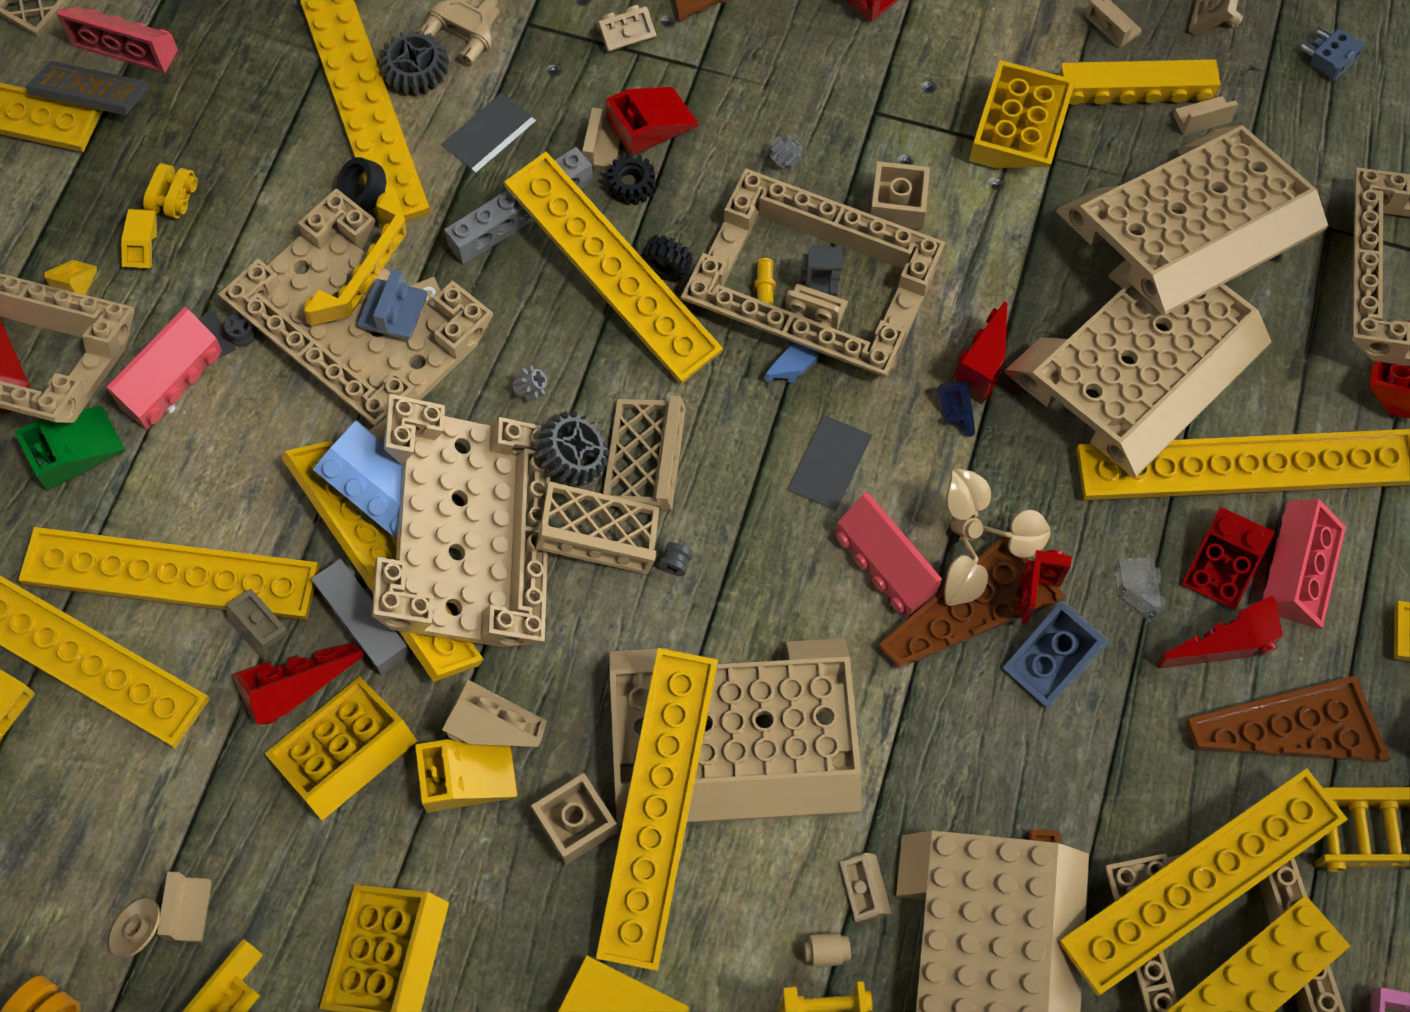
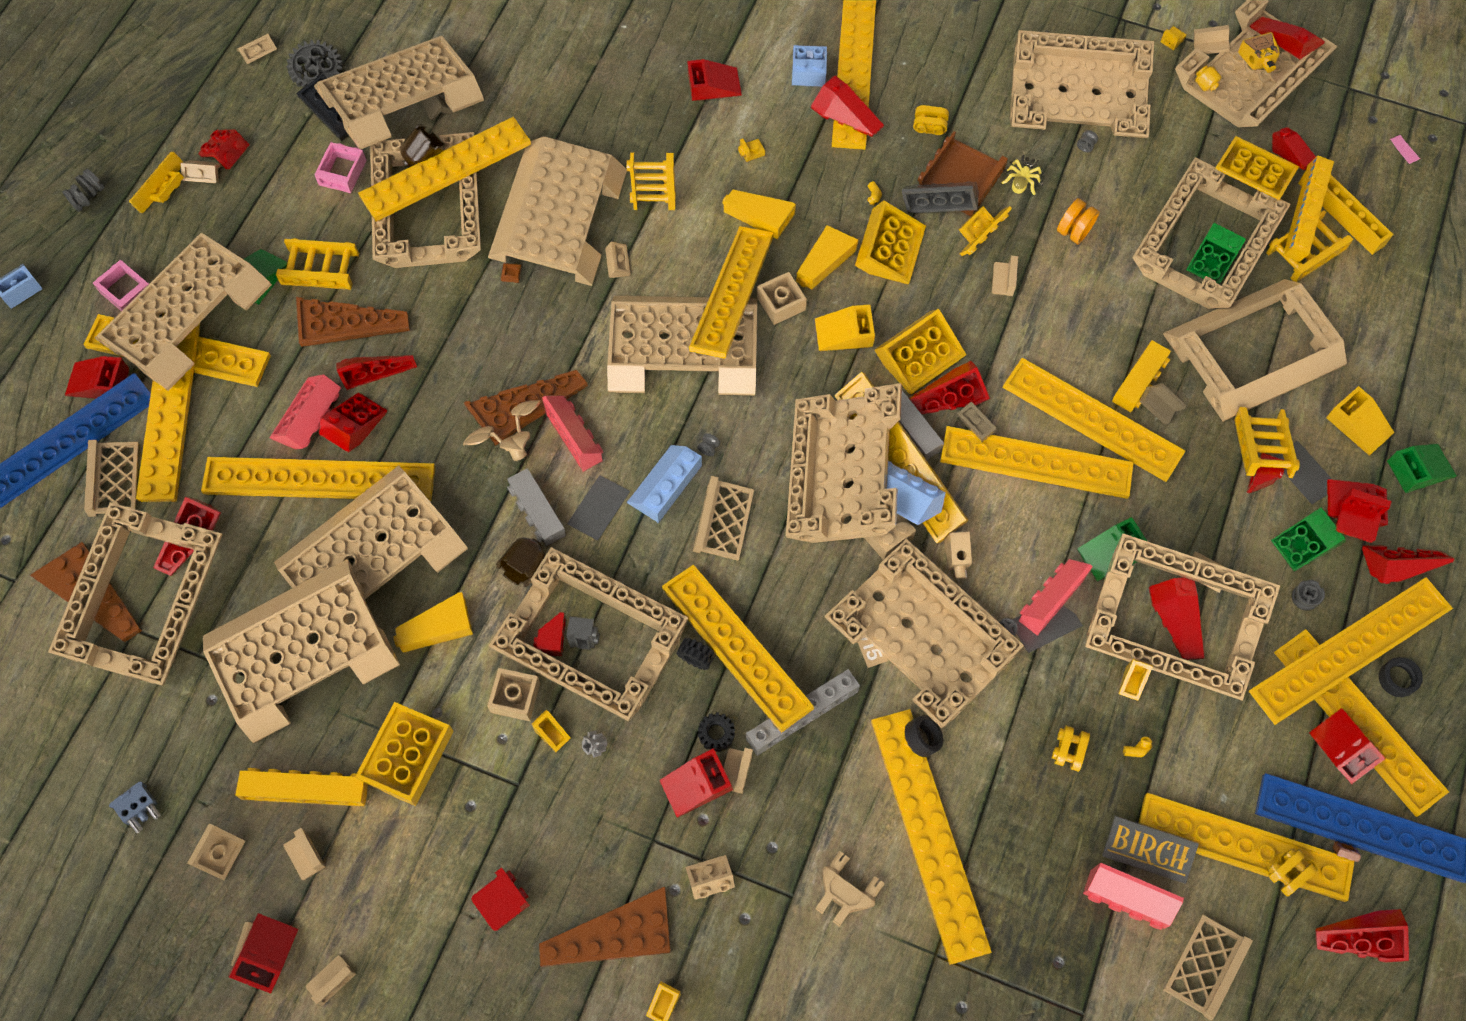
camera: 175 degrees left, 0 degrees up
tan dish [109,898,161,958] -> none
yellow slope [121,209,157,268] -> none
yellow slope [304,186,407,326] -> none
sand blue bracket [358,269,428,340] -> none
dark grey gear [379,30,449,96] -> none
dark grey sticker [442,93,536,172] -> none
tan slope [442,680,547,747] -> none
light grey gear [513,365,547,402] -> none
dark grey gear [534,411,610,487] -> none
tan fence [535,481,660,574] -> none
yellow pin [754,258,776,305] -> none
medium blue slope [764,343,819,383] -> none
tan bracket [785,284,848,330] -> none
tan brick [804,933,851,967] -> none
dark blue slope [937,380,975,437] -> none
red slope [954,301,1008,405] -> none
sand blue slope [1003,601,1111,708] -> none
red bracket [1016,550,1072,624] -> none
yellow plate [1059,768,1348,997] -> none
clear slope [1113,557,1165,622] -> none
tan panel [1173,96,1238,136] -> none
none -> yellow slope [393,592,473,653]
none -> dark brown cylinder [496,537,545,587]
none -> light grey brick [507,468,566,546]
none -> yellow slope [531,710,571,752]
none -> red slope [534,612,566,656]
none -> light blue slope [627,445,702,523]
none -> yellow slope [796,225,858,289]
none -> tan torso [944,532,972,580]
none -> yellow arm [1123,737,1152,758]

